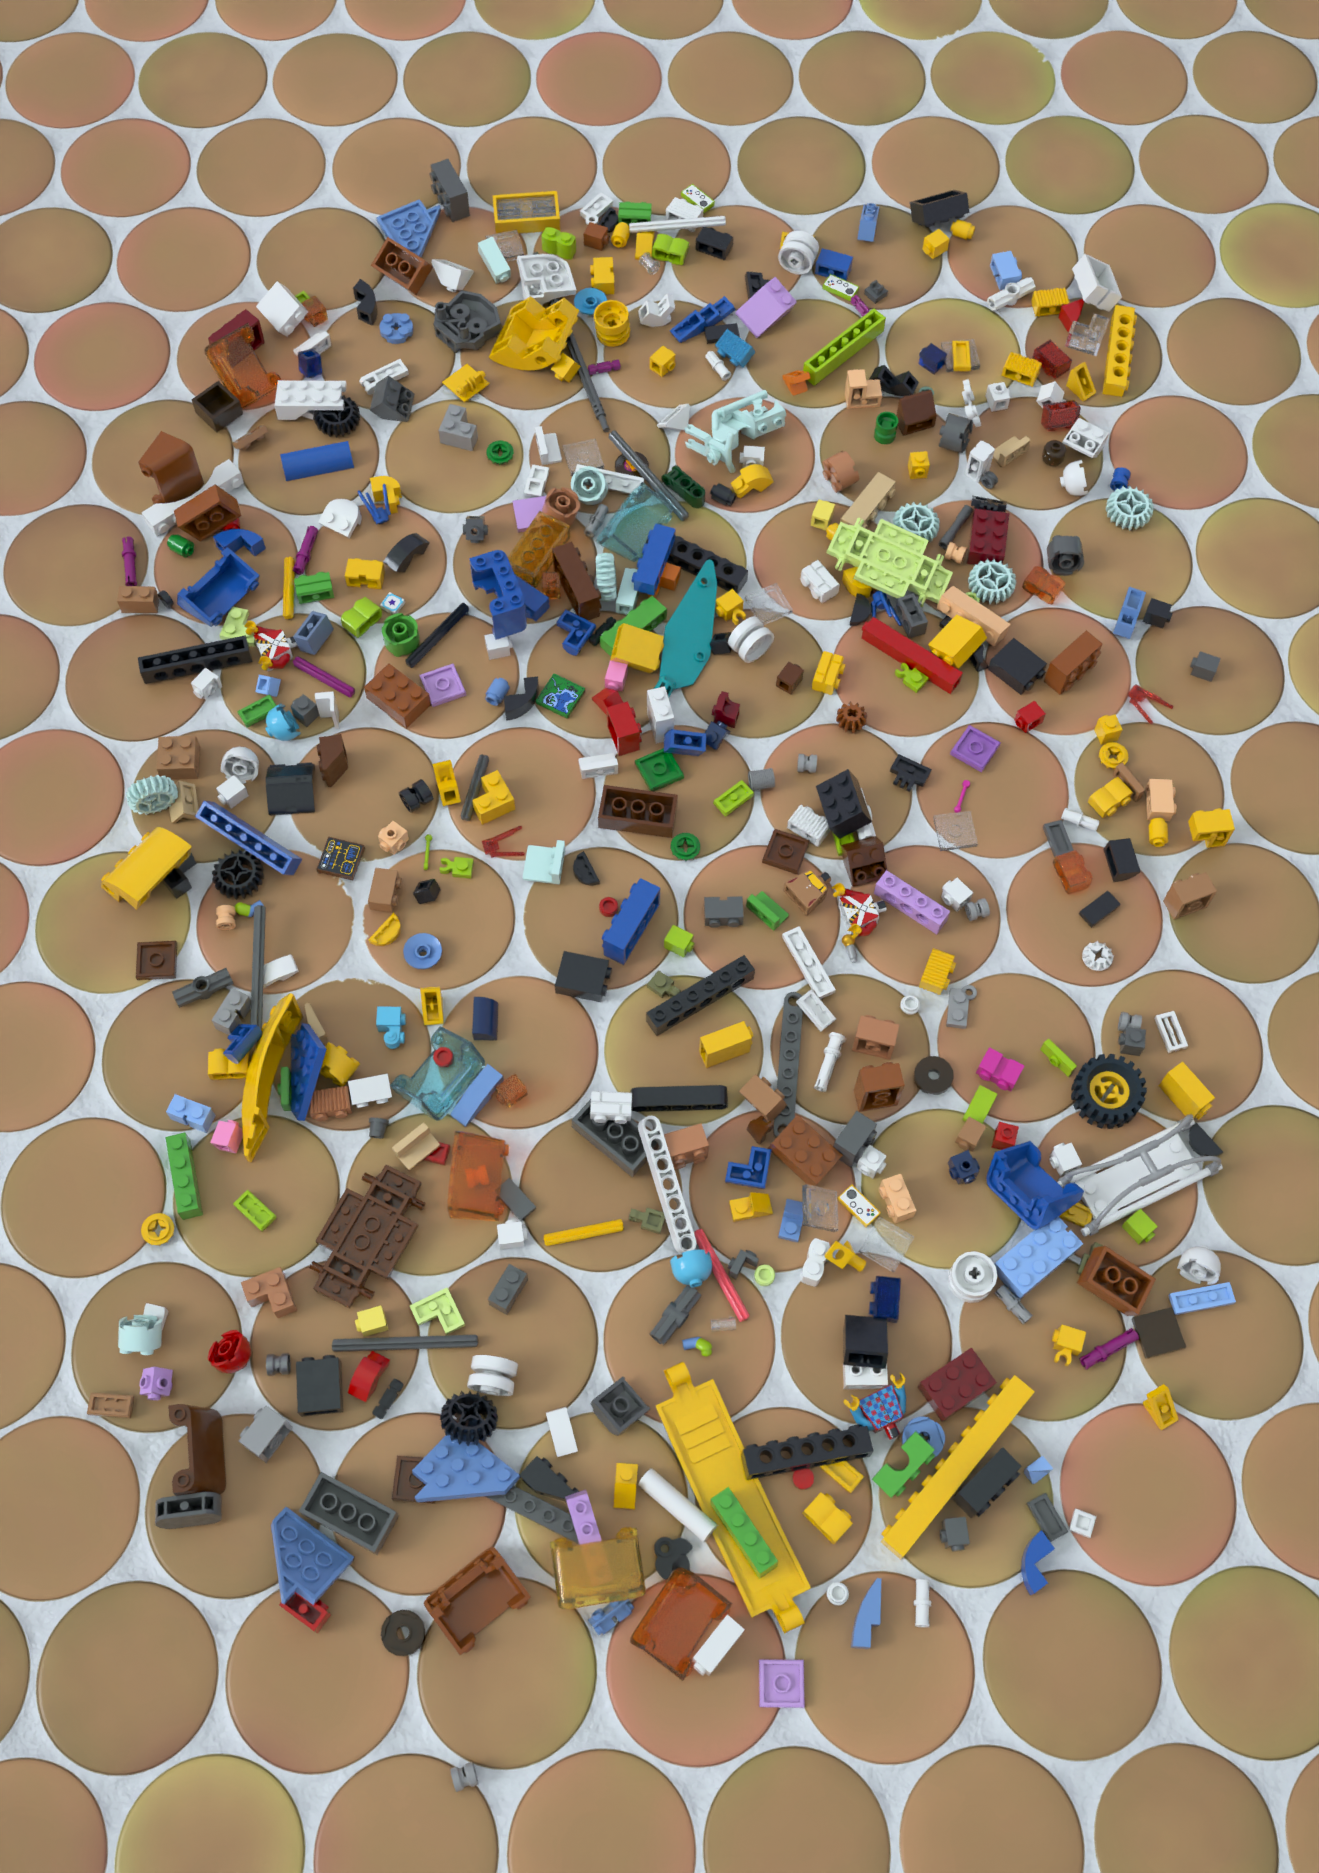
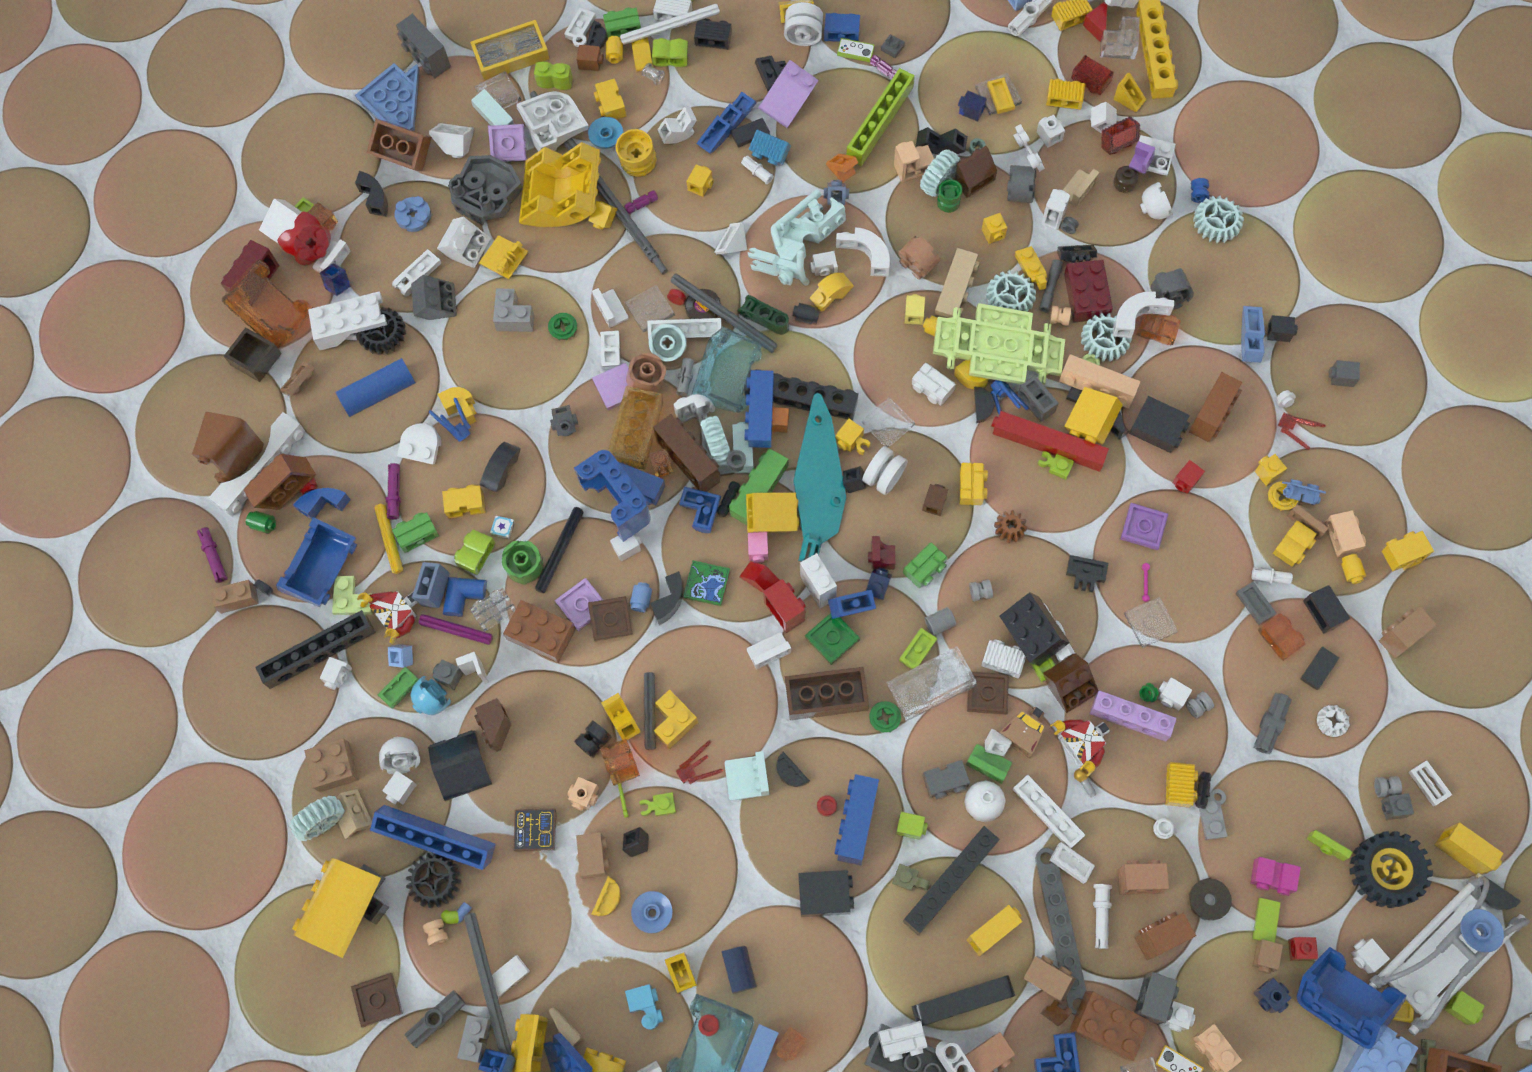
camera: 10 degrees left, 5 degrees up
none -> red brick [277,211,331,266]
none -> white slope [437,217,491,268]
none -> blue brick [443,577,487,617]
none -> clear brick [469,588,516,632]
none -> lavender tile [488,124,527,161]
none -> reddish brown tile [588,596,633,641]
none -> clear orange brick [600,739,640,786]
none -> red tile [667,289,686,305]
none -> white slope [674,394,715,423]
none -> dark grey piece [727,450,746,472]
none -> sand blue brick [824,180,849,206]
none -> white arch [836,227,890,277]
none -> clear brick [886,646,977,722]
none -> bright green brick [903,542,947,588]
none -> light aqua gear [920,149,960,197]
none -> white cylinder [964,780,1006,822]
none -> white slope [985,729,1012,756]
none -> yellow hinge [1015,246,1047,291]
none -> white arch [1113,291,1174,338]
none -> medium lavender panel [1129,141,1155,174]
none -> green plate [1139,683,1159,702]
none -> black axle [1195,771,1212,809]
none -> dark grey piece [1253,693,1292,755]
none -> white plate [1277,390,1296,408]
none -> medium blue hinge [1282,479,1326,505]
none -> medium blue dish [1460,909,1504,953]

